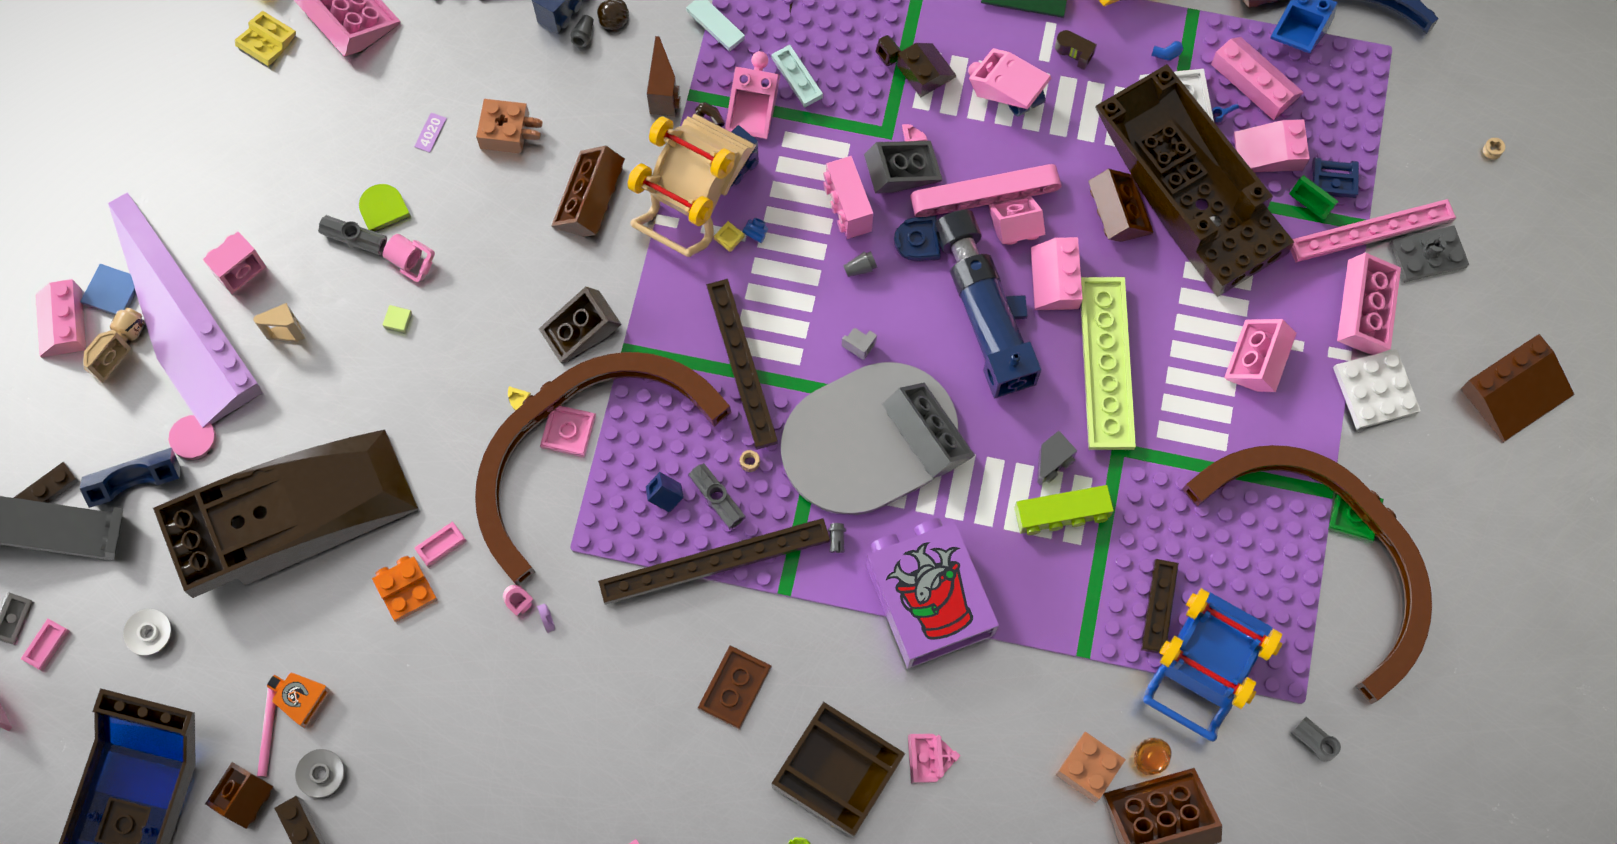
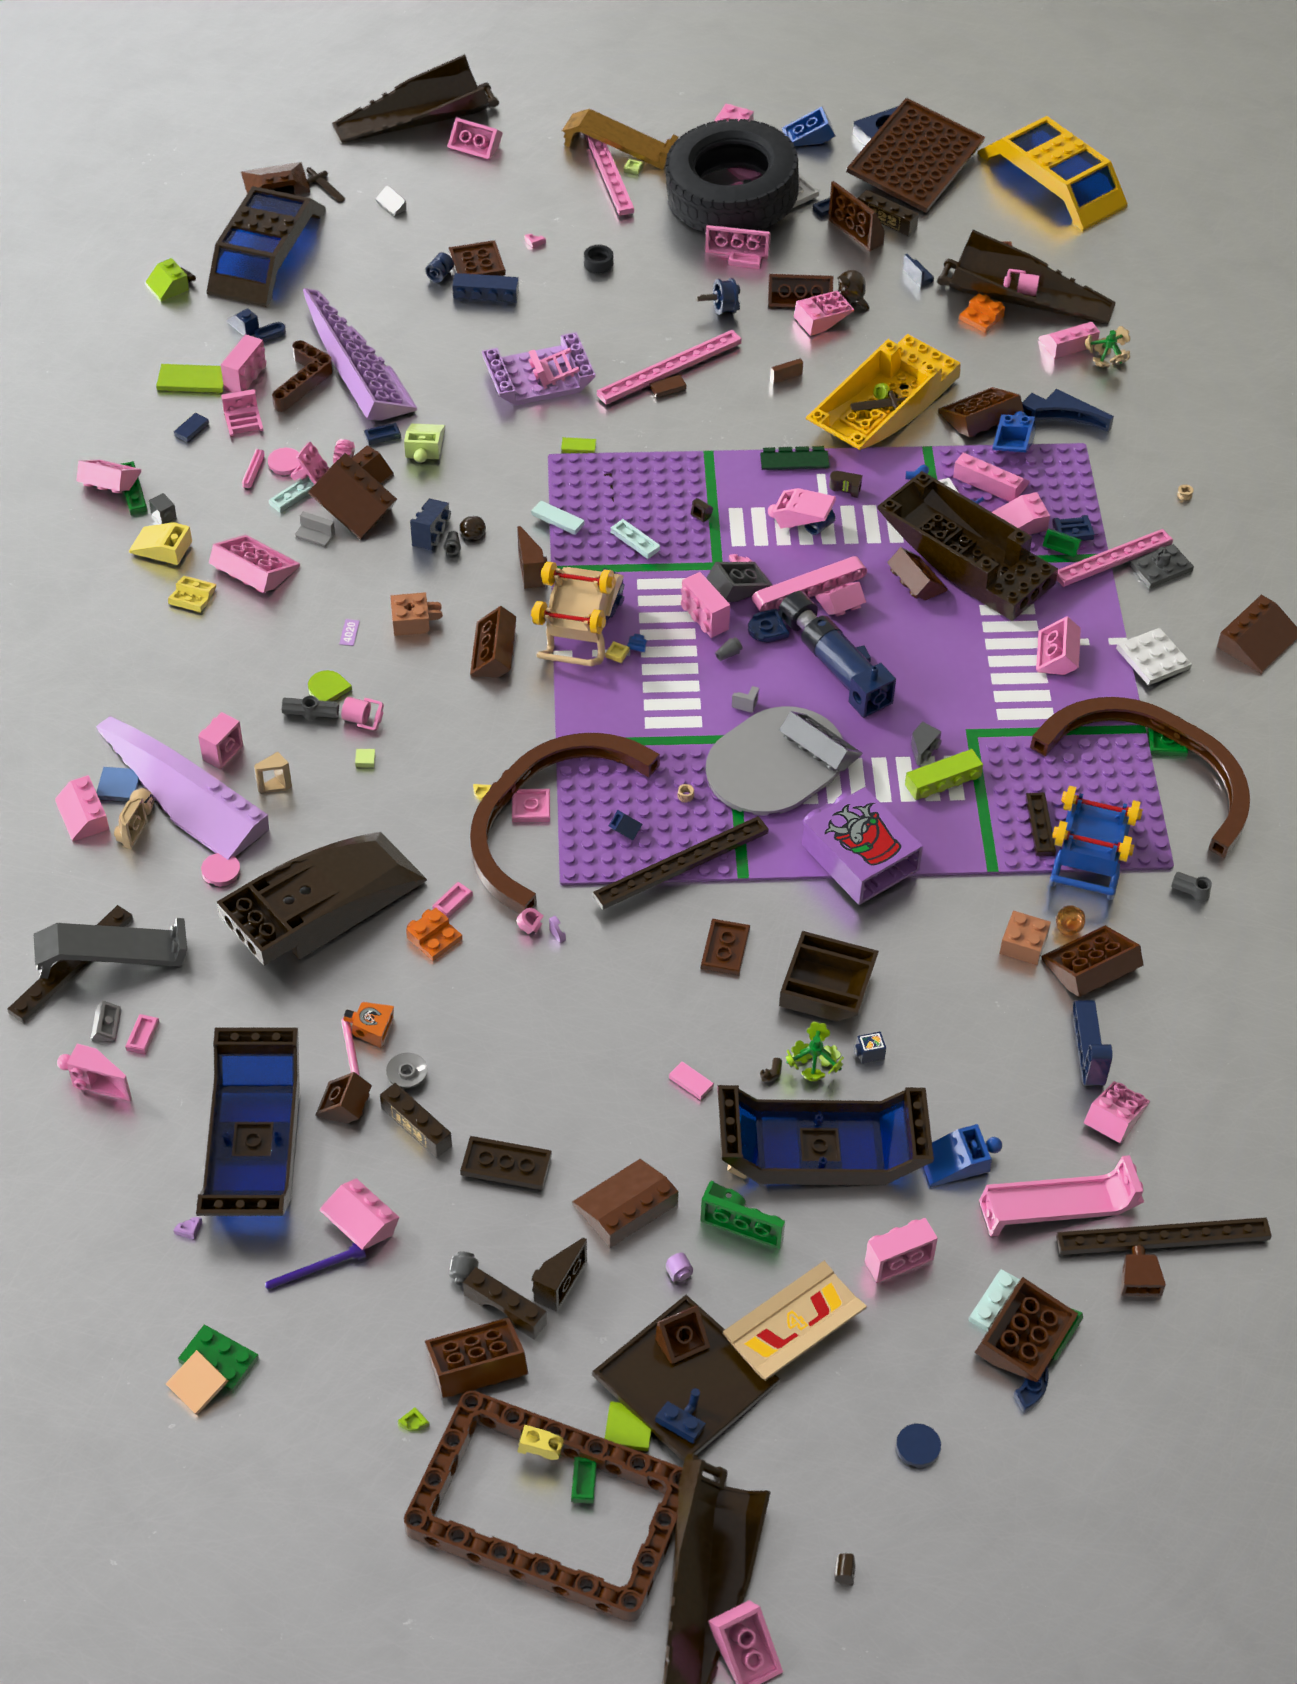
camera: 15 degrees left, 20 degrees down
dark blue arch [80,447,181,508] -> none
white dish [123,609,171,656] -> none
dark brown slope [539,287,622,364] -> none
dark grey piece [688,463,746,530] -> none
dark brown plate [706,278,778,450] -> none
bright pink slope [725,51,781,139] -> none
dark grey pin [828,523,846,553] -> none
dark brown slope [897,43,956,98] -> none
bright pink slope [908,734,961,783] -> none
bright pink slope [1031,237,1083,310] -> none
yellowish green plate [1081,277,1136,450] -> none
bright pink brick [1337,253,1401,355] -> none

